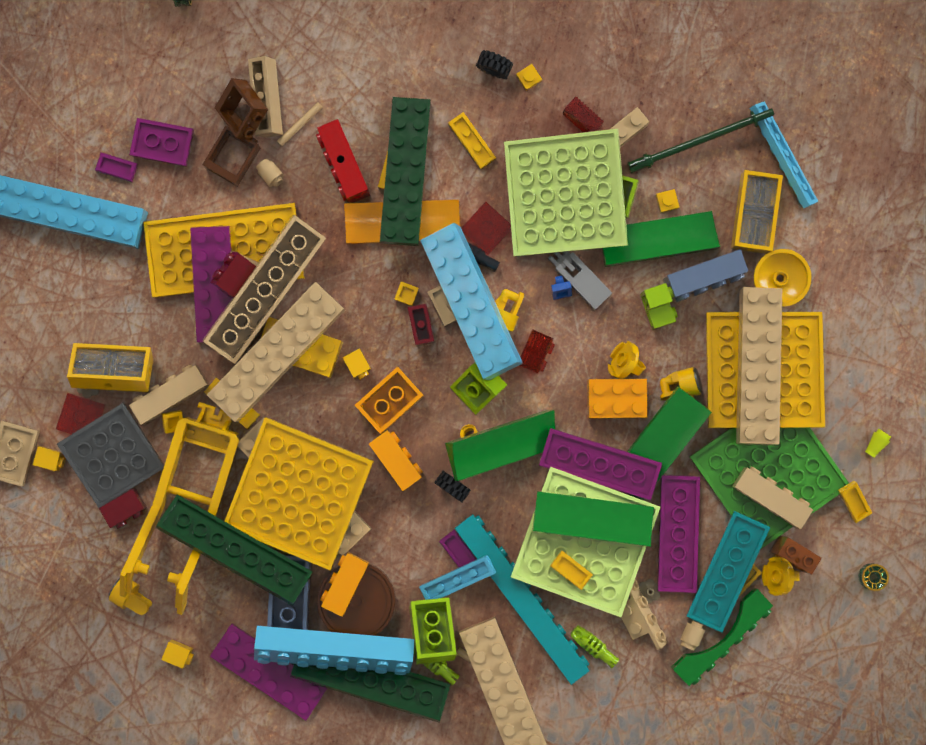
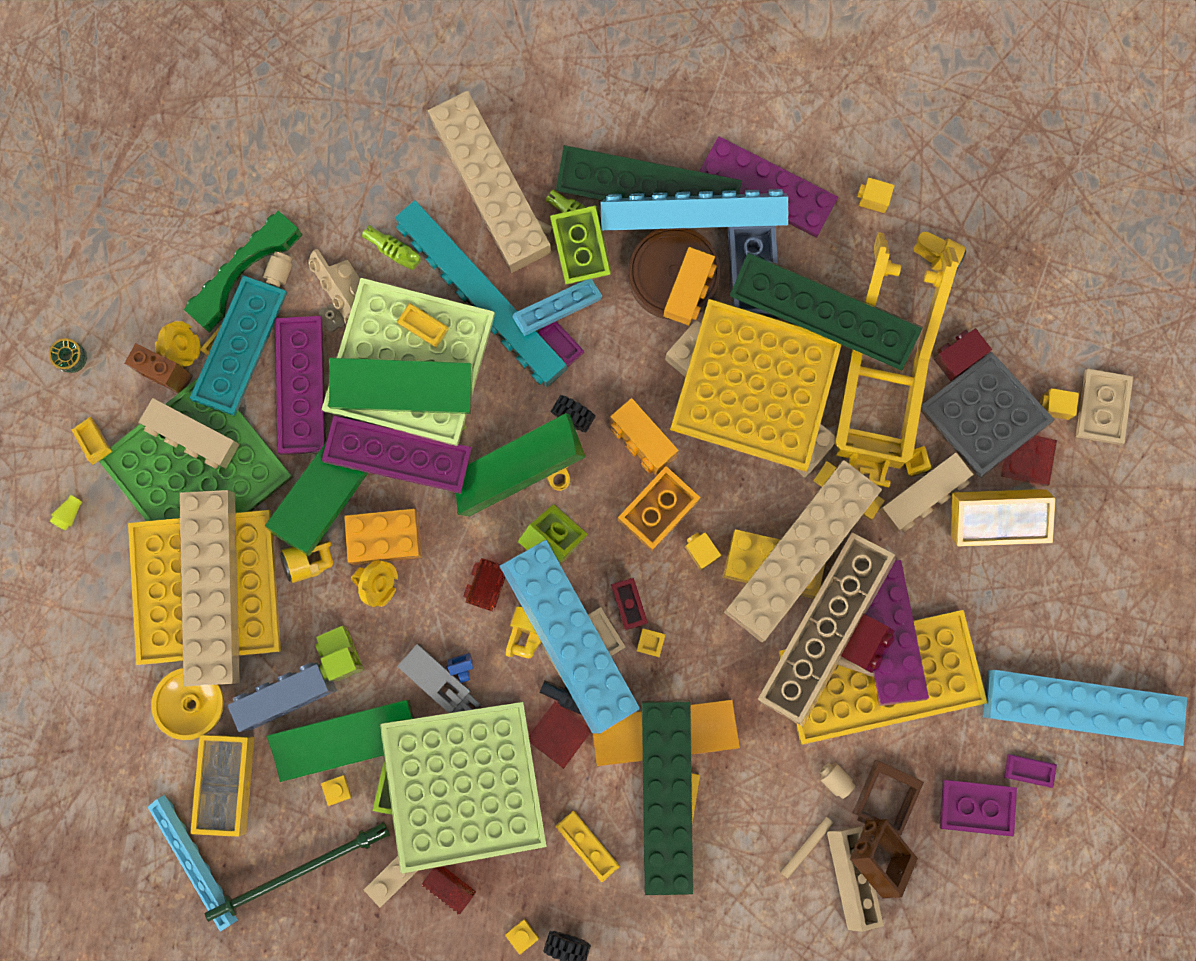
camera: 175 degrees right, 5 degrees down
red brick [316,119,370,203] -> none

